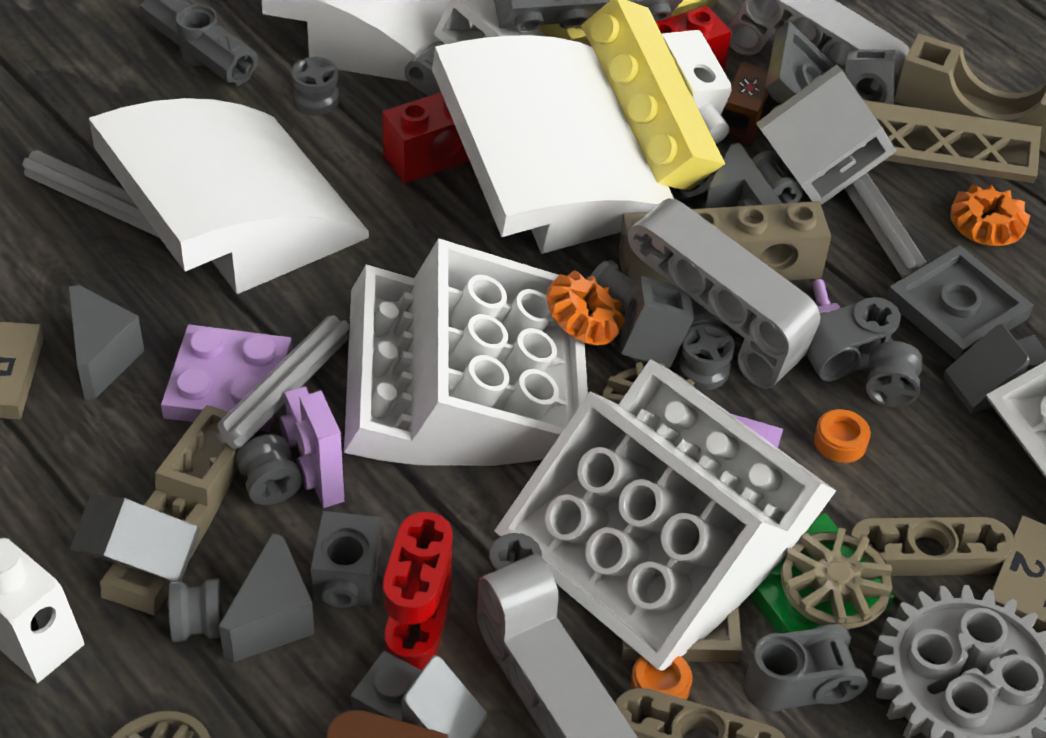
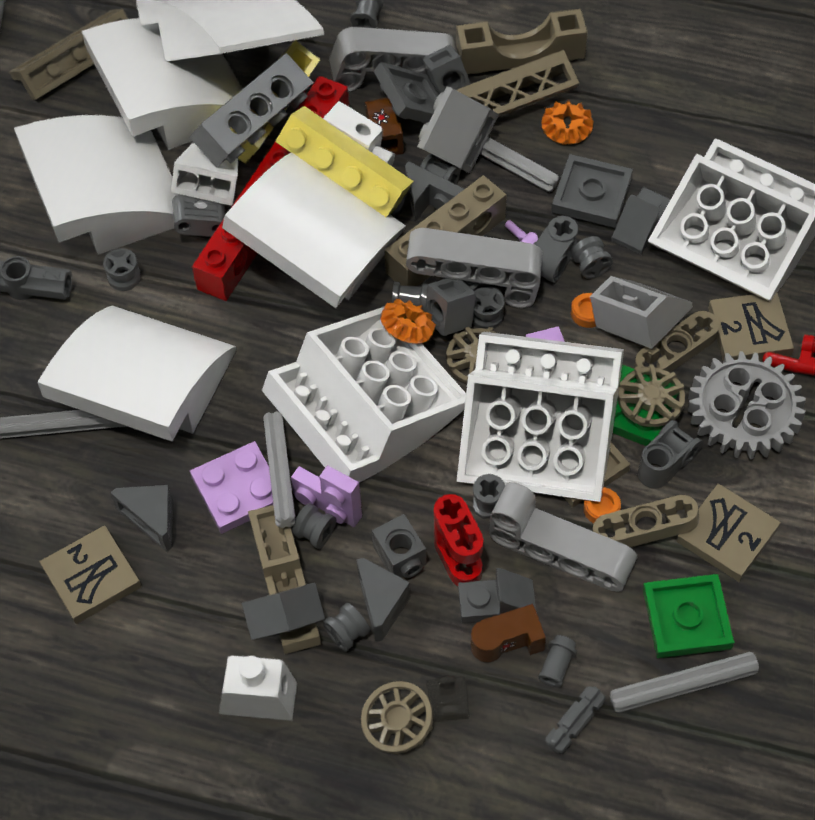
camera: 30 degrees left, 10 degrees up
none -> light grey slope [590,276,693,349]

